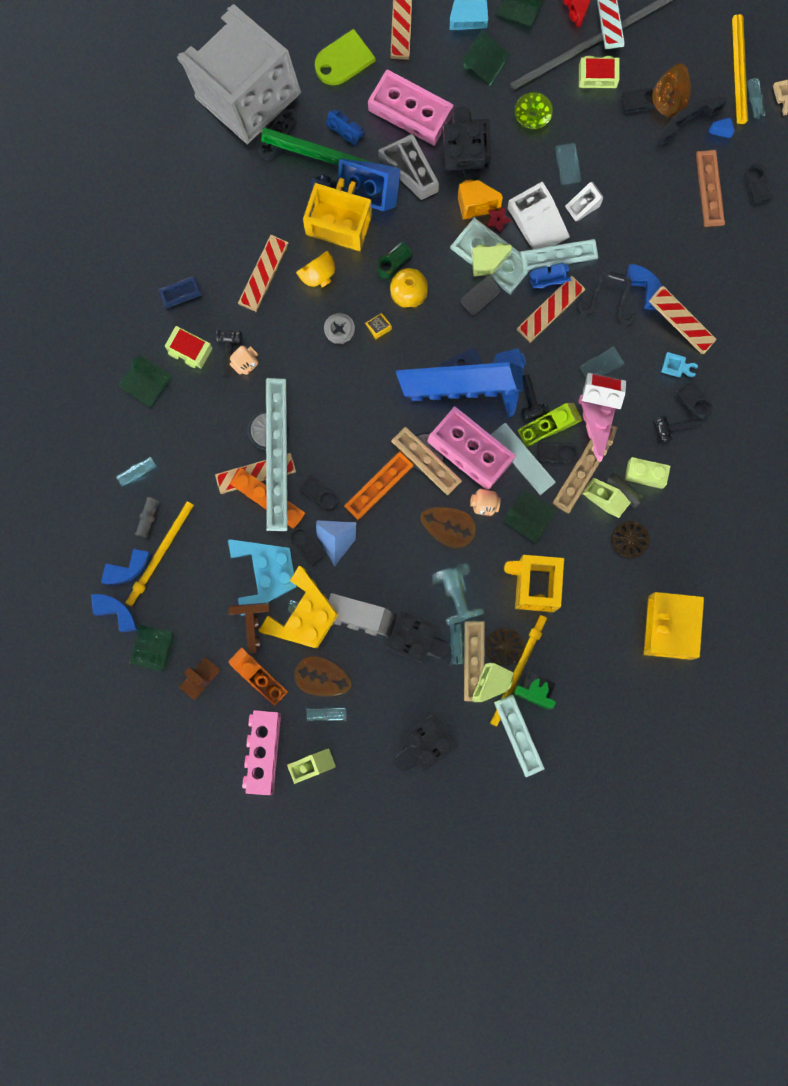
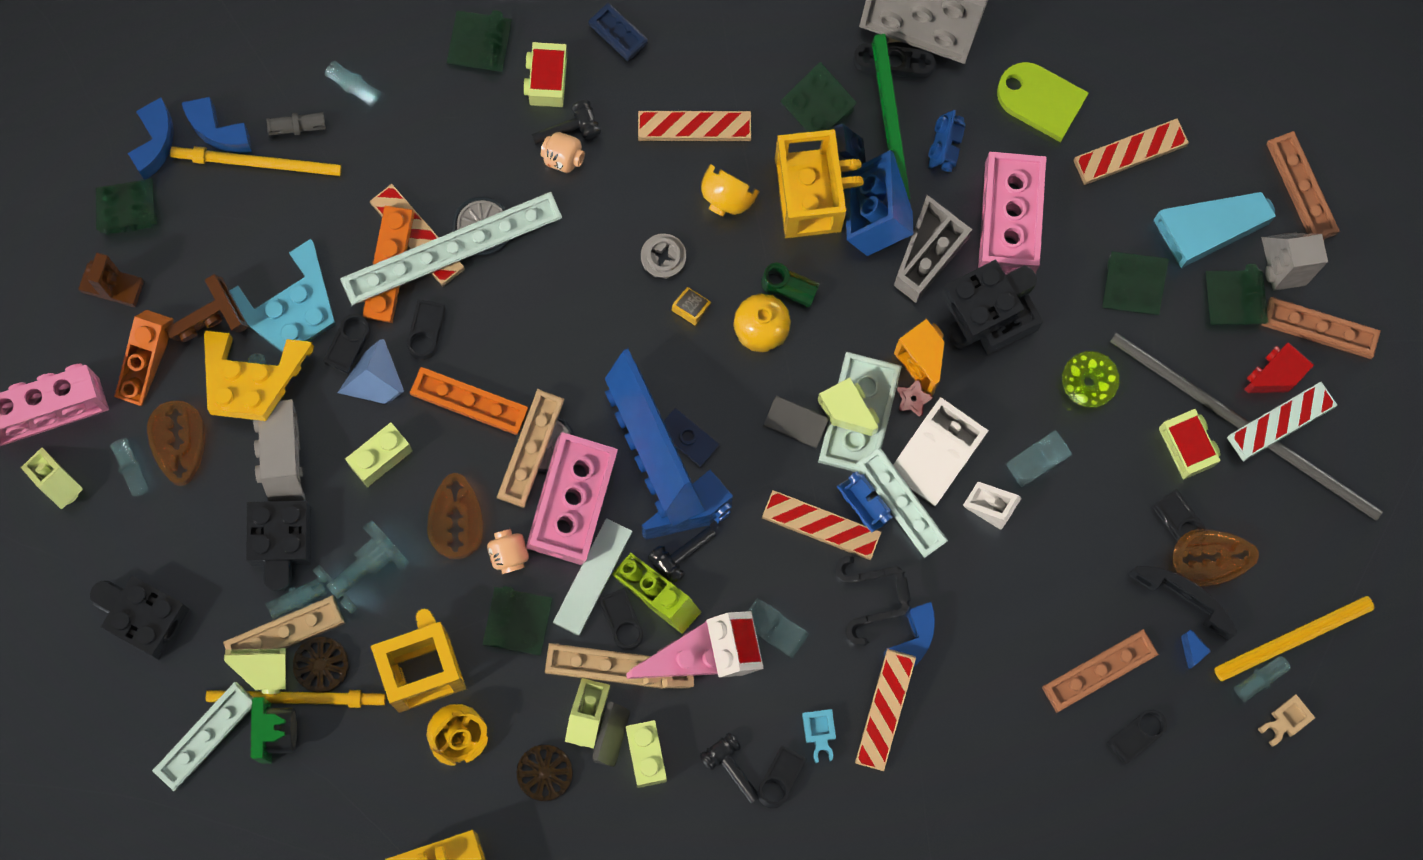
camera: 60 degrees right, 5 degrees down
none -> yellowish green brick [345,422,413,488]
none -> yellow cylinder [426,704,488,766]
none -> clear green hinge [781,62,857,142]

